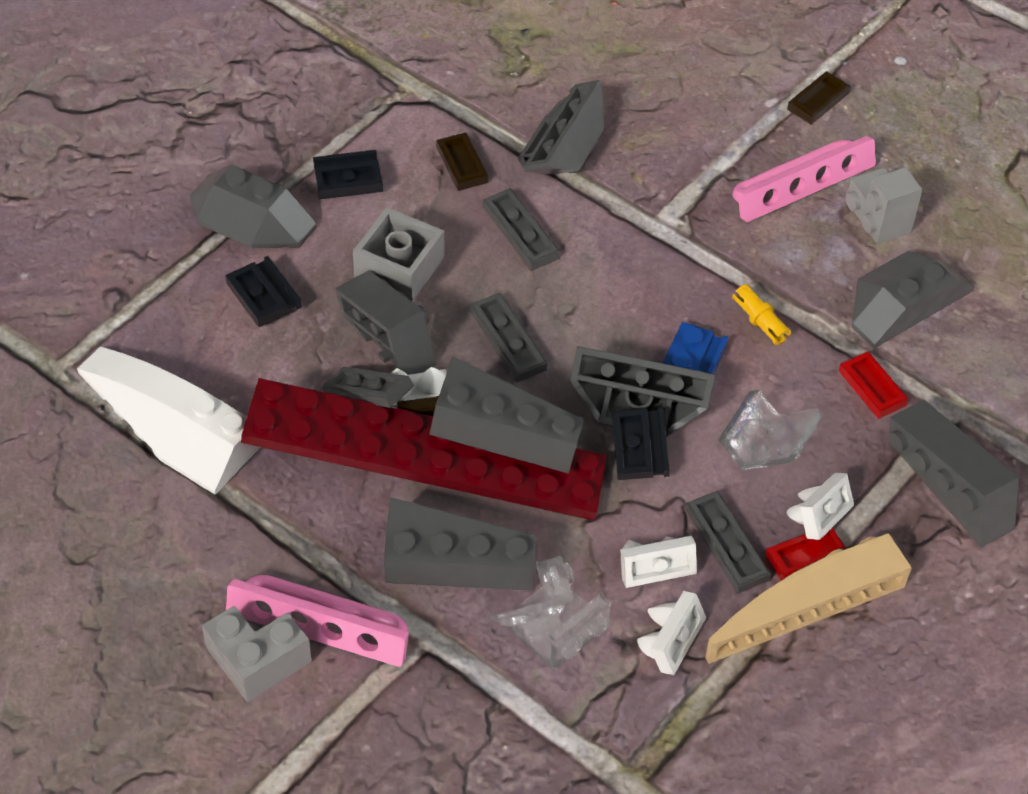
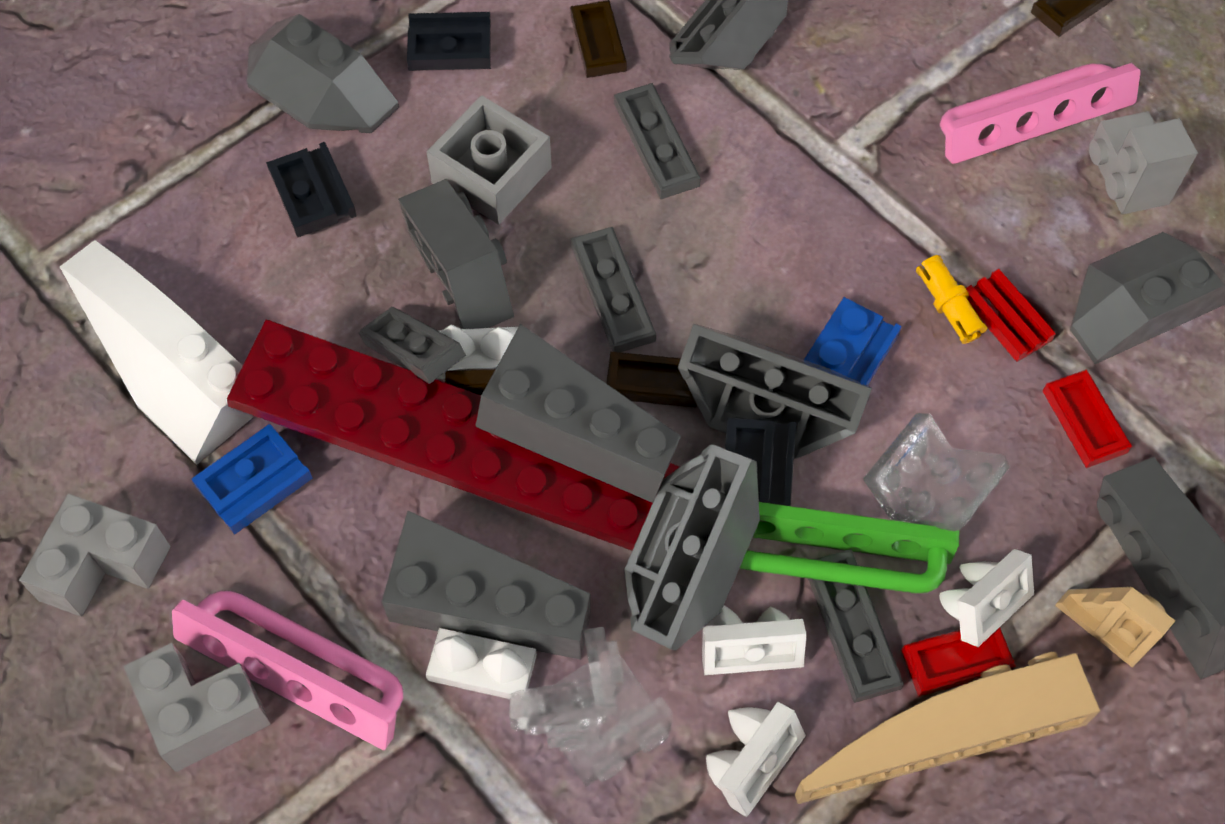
camera: 10 degrees right, 10 degrees up
none -> light grey brick [19,494,171,617]
none -> blue plate [191,424,313,535]
none -> white tile [426,628,537,702]
none -> dark brown tile [606,351,697,408]
none -> dark grey wedge [624,444,760,651]
none -> bright green piece [740,502,959,594]
none -> red tile [966,269,1056,362]
none -> tan wing [1055,587,1175,668]

